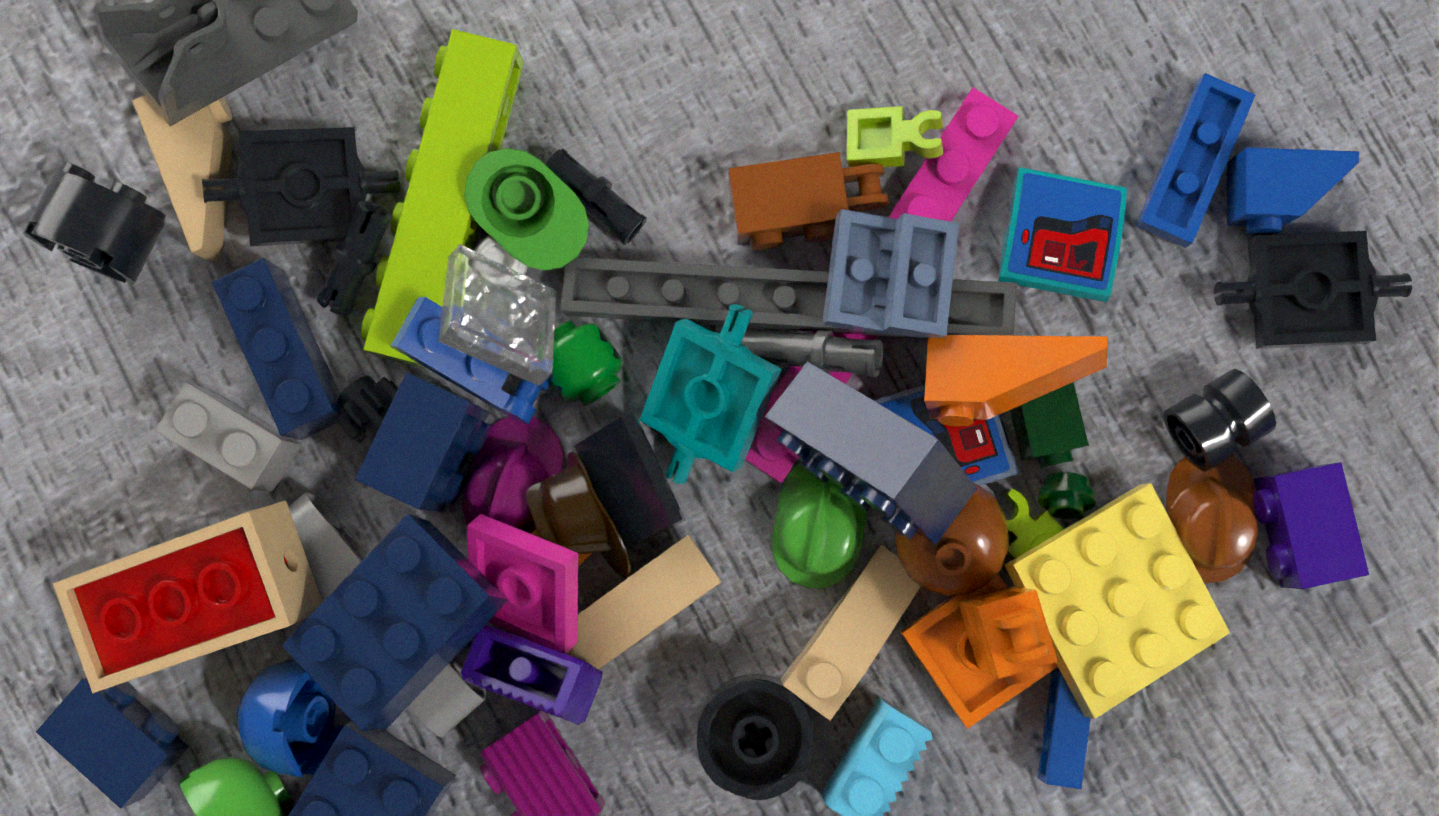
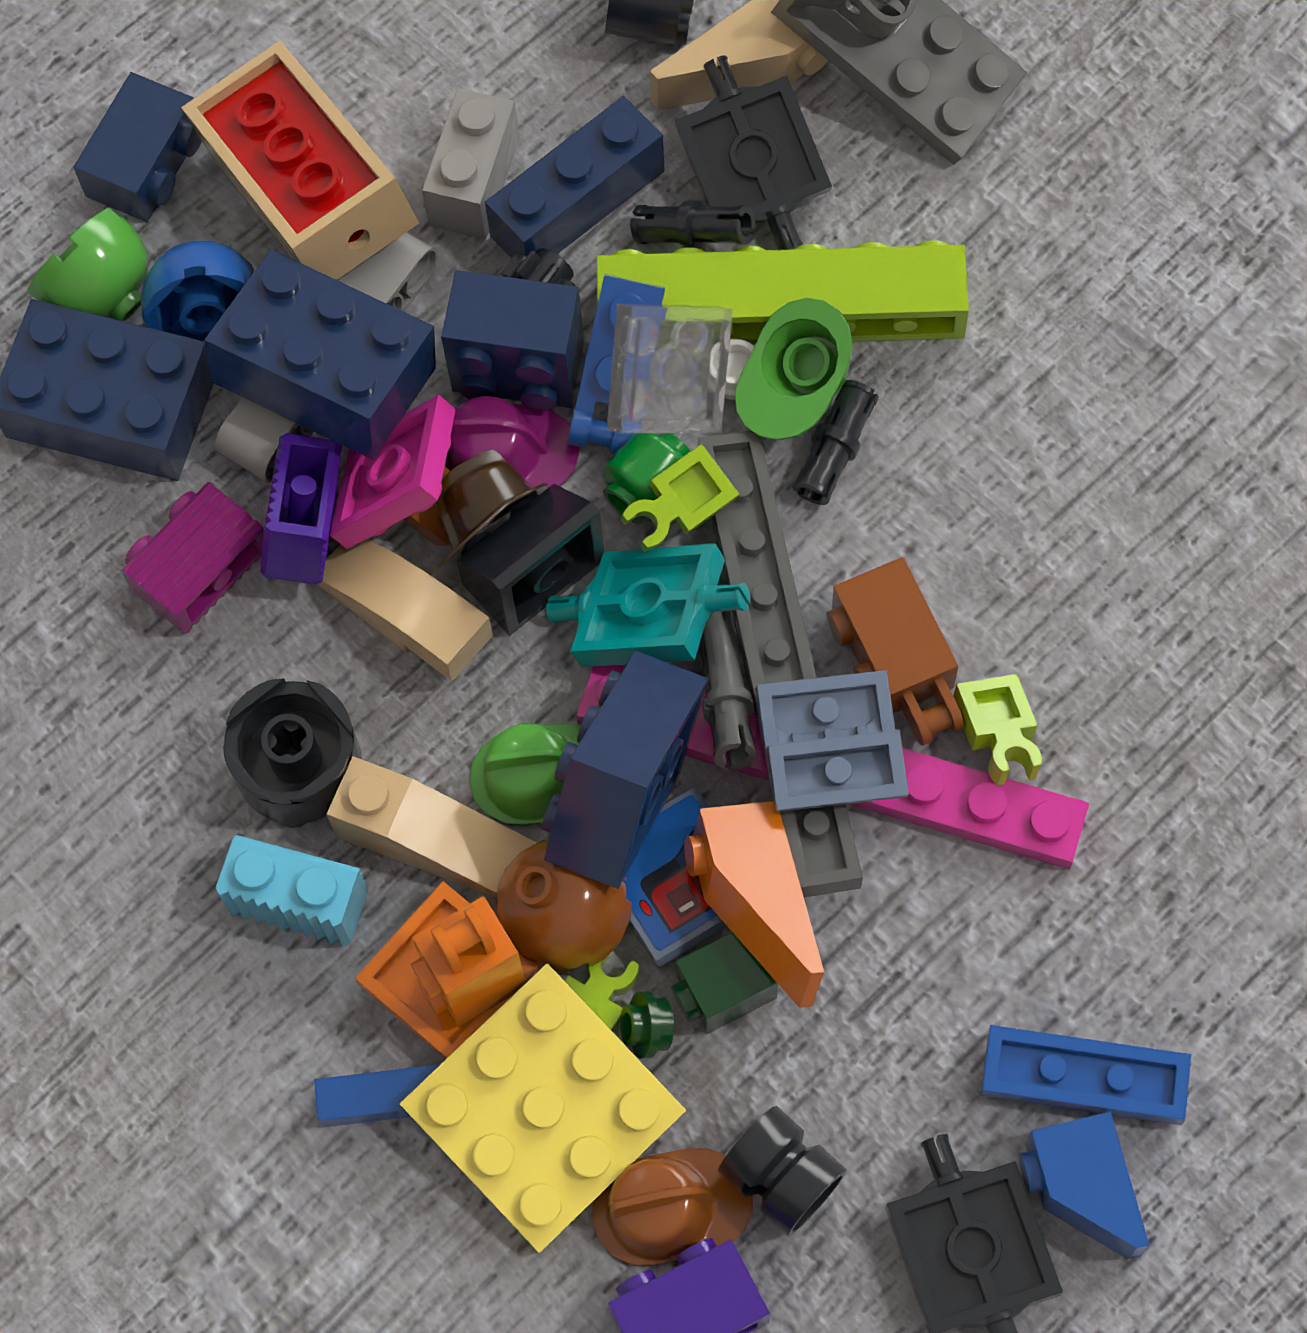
camera: 75 degrees right, 15 degrees down
slope [998,167,1127,303] -> none
none -> lime plate [620,444,740,552]

